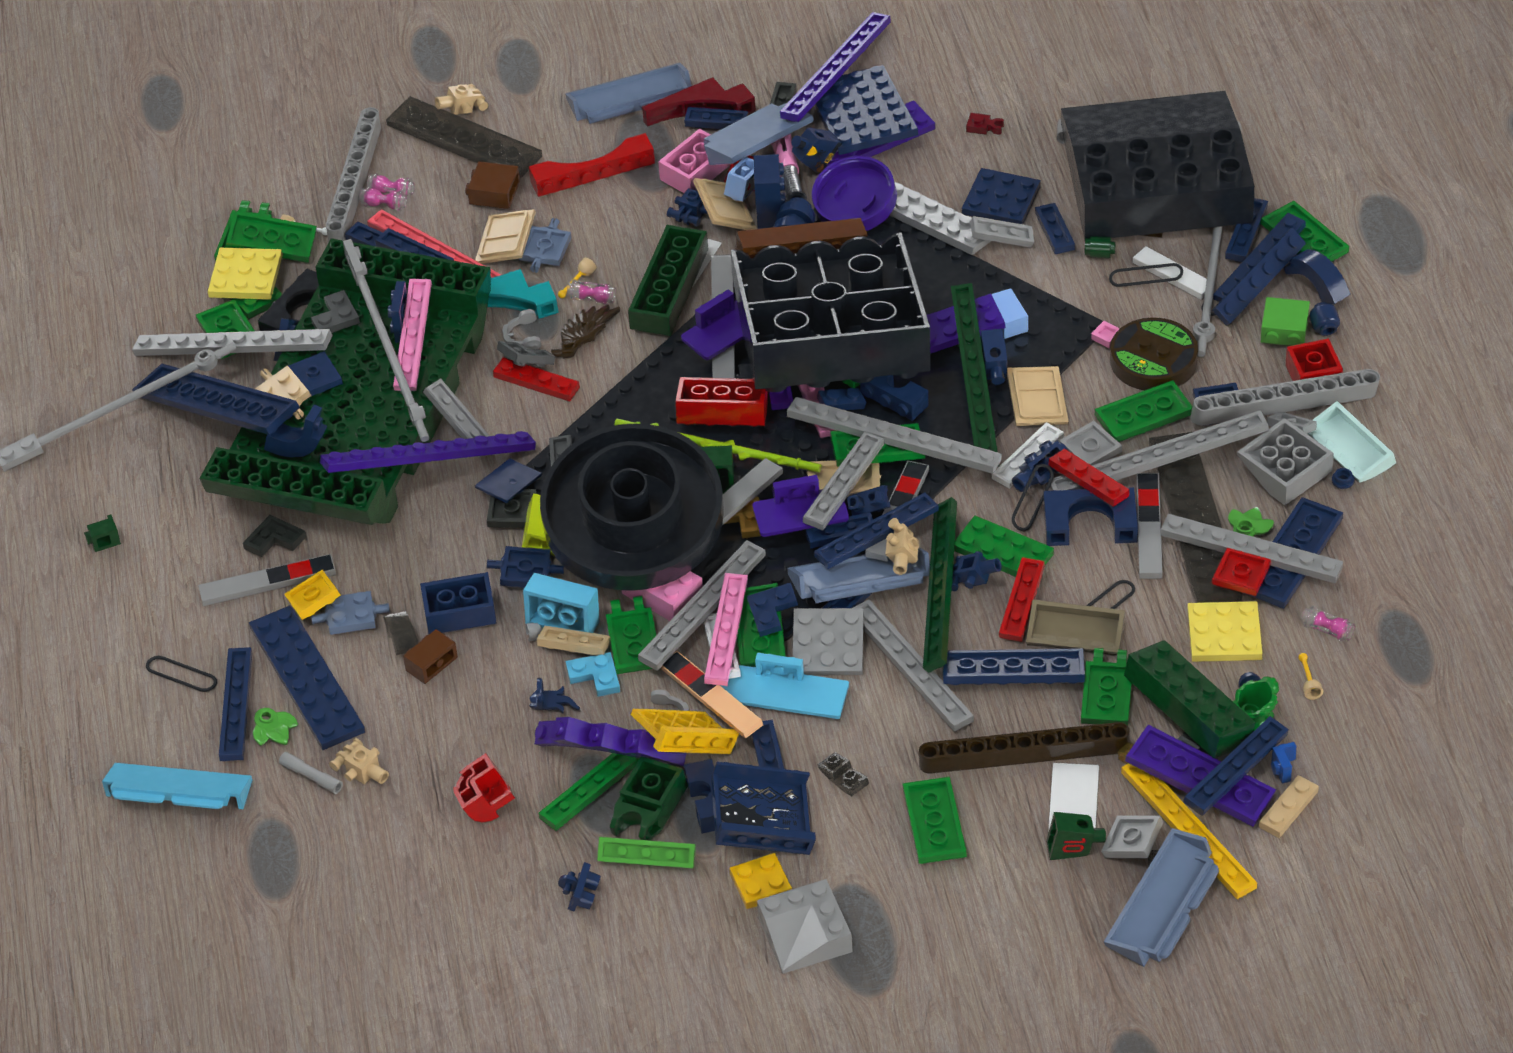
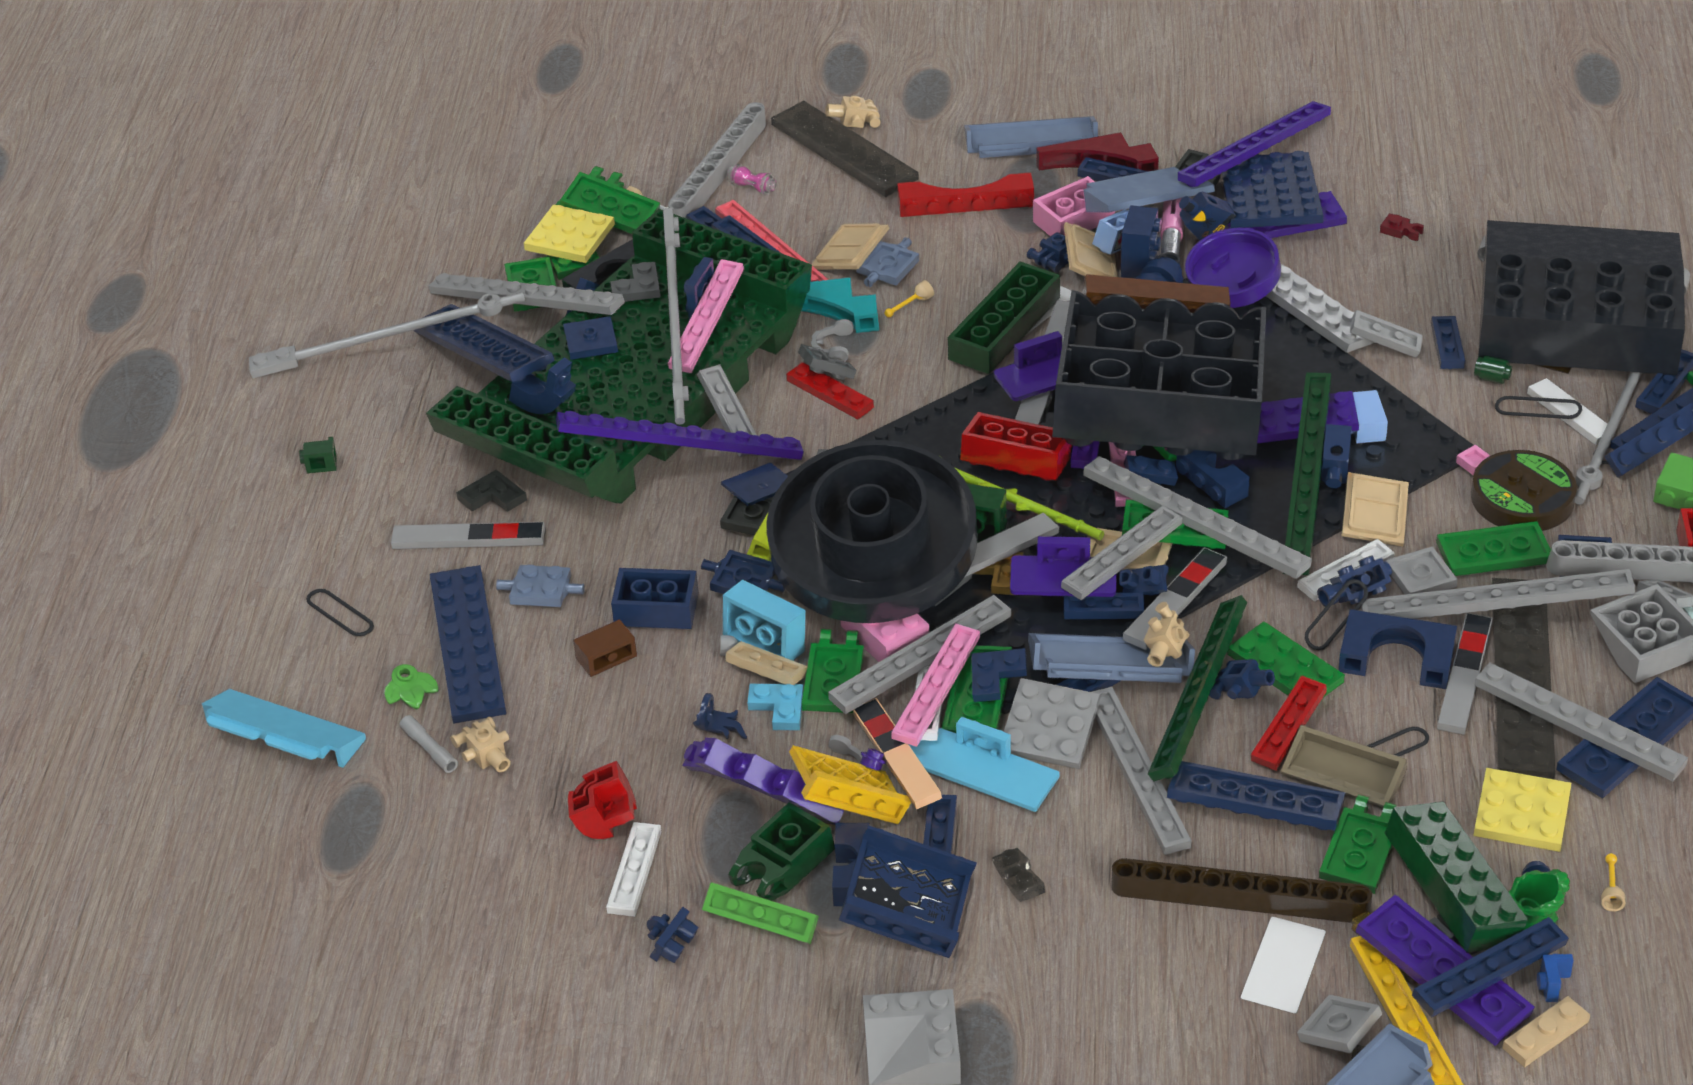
camera: 15 degrees right, 5 degrees down
dark blue plate [219,647,252,761] -> none
tan plate [255,365,311,419] -> none
yellow plate [284,570,341,620] -> none
clear piece [359,187,407,212] -> none
clear smoke slope [383,611,418,655] -> none
reddish brown brick [465,161,520,209] -> none
green plate [539,753,639,831] -> none
dark brown animal [551,305,620,358] -> none
clear piece [567,279,616,305] -> none
yellow plate [729,853,792,909] -> none
dark blue tile [814,493,939,569] -> none
green plate [902,777,967,864] -> none
dark blue plate [962,168,1041,225] -> none
dark green torso [1046,812,1106,860] -> none
red plate [1049,448,1130,507] -> none
red plate [1212,548,1271,596] -> none
bright green plate [1228,507,1274,537] -> none
clear piece [1302,605,1355,641] -> none
none -> white tile [606,822,661,917]
none -> dark purple plate [860,748,887,771]

